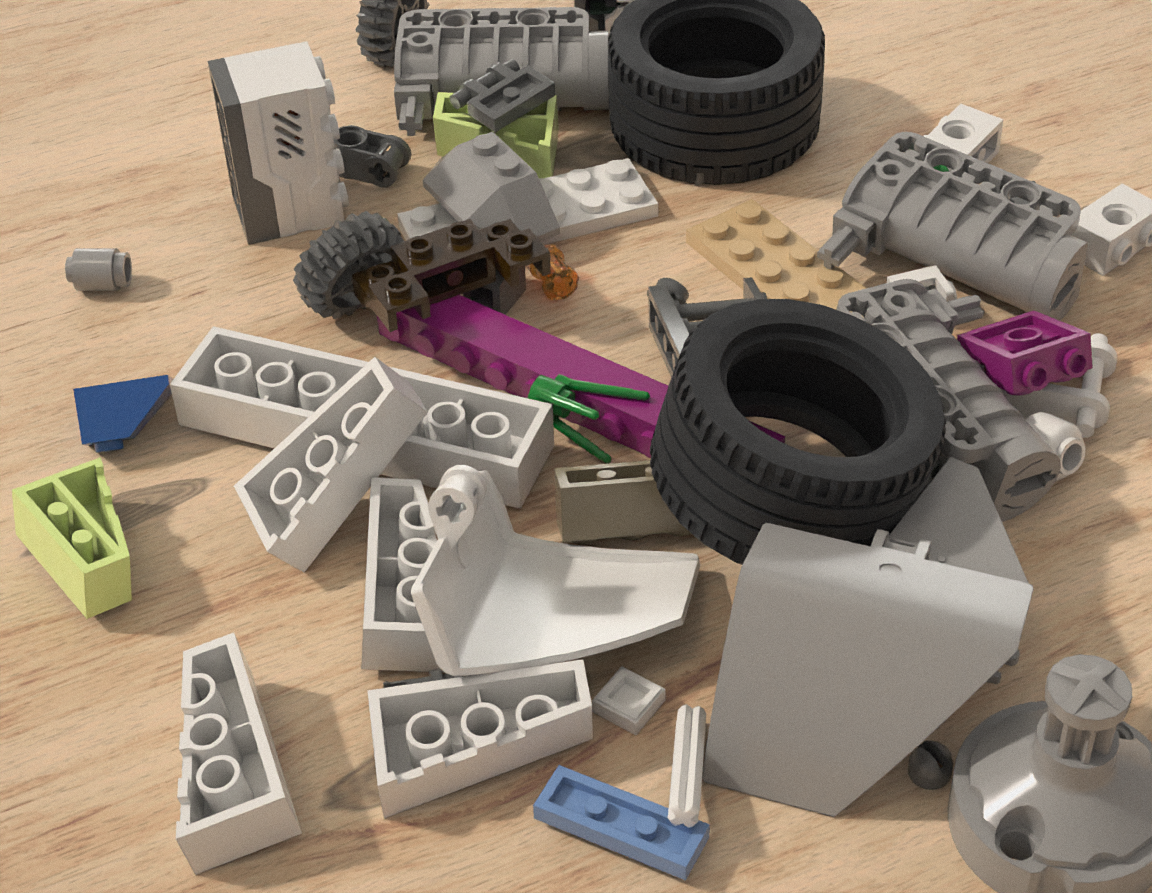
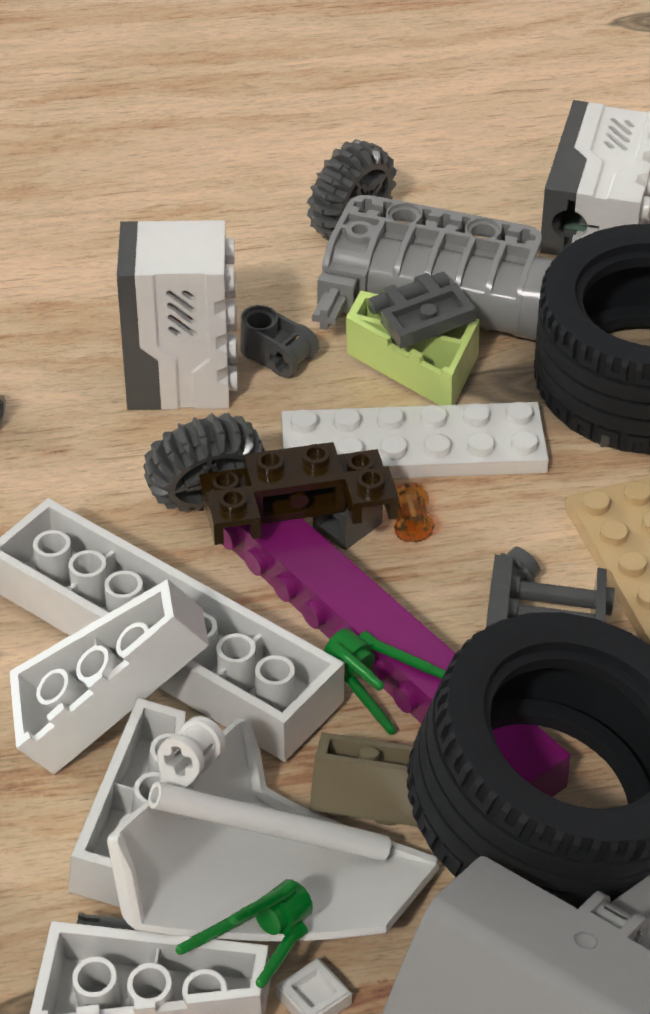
camera: 15 degrees right, 0 degrees up
light grey wedge [423,132,560,242] -> none
none -> white piece [148,782,391,861]
none -> green plant [175,879,313,988]

